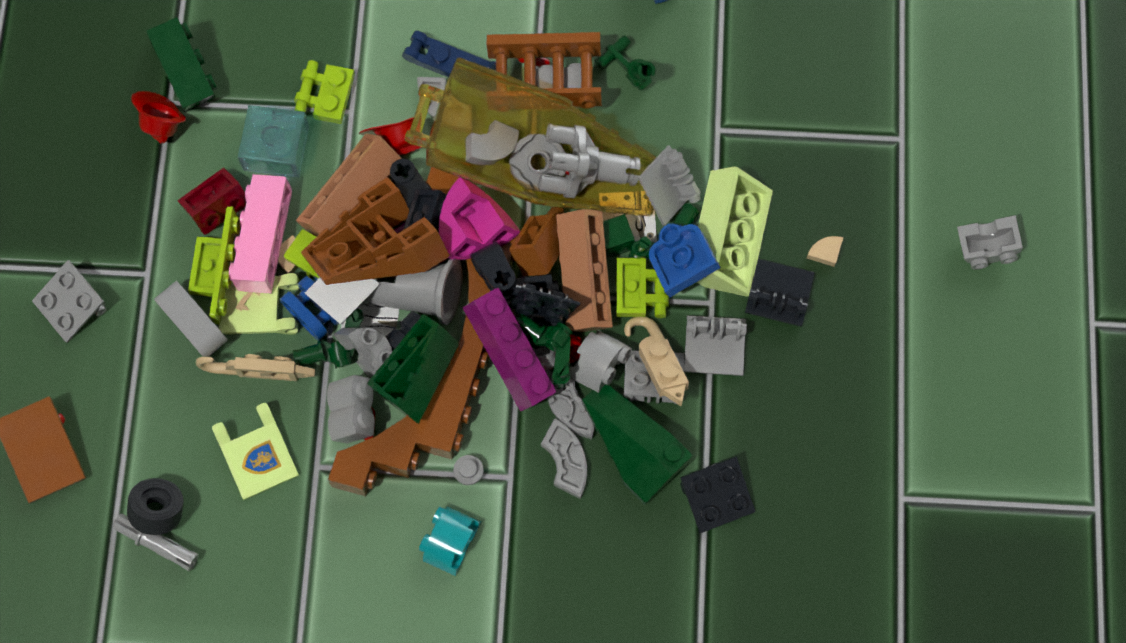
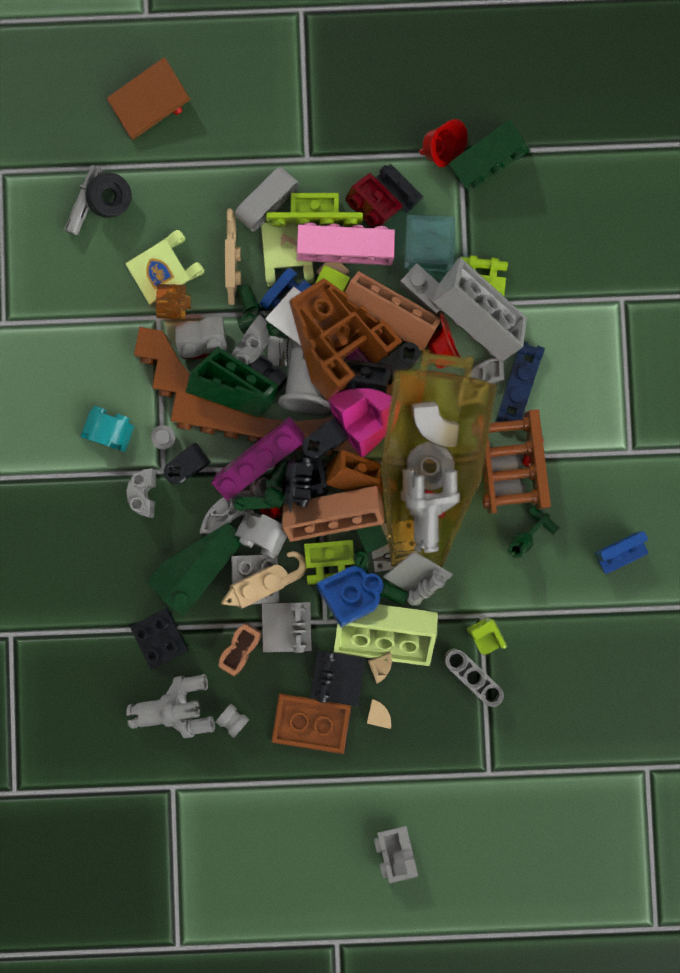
camera: 85 degrees right, 15 degrees up
light grey hinge [32,260,106,343] -> none
light grey tile [541,419,587,499] -> none
none -> light grey cylinder [126,468,157,518]
none -> light grey wheel [126,674,215,738]
none -> clear orange brick [156,284,191,319]
none -> black piece [164,442,211,485]
none -> light grey wheel [215,703,249,738]
none -> nougat brick [219,623,261,676]
none -> dark orange tile [271,693,351,754]
none -> tan tile [368,652,392,683]
none -> black hinge [376,163,424,214]
none -> light grey brick [399,263,441,316]
none -> light grey slope [433,257,527,362]
none -> light grey beam [444,648,504,707]
none -> lime panel [466,618,507,655]

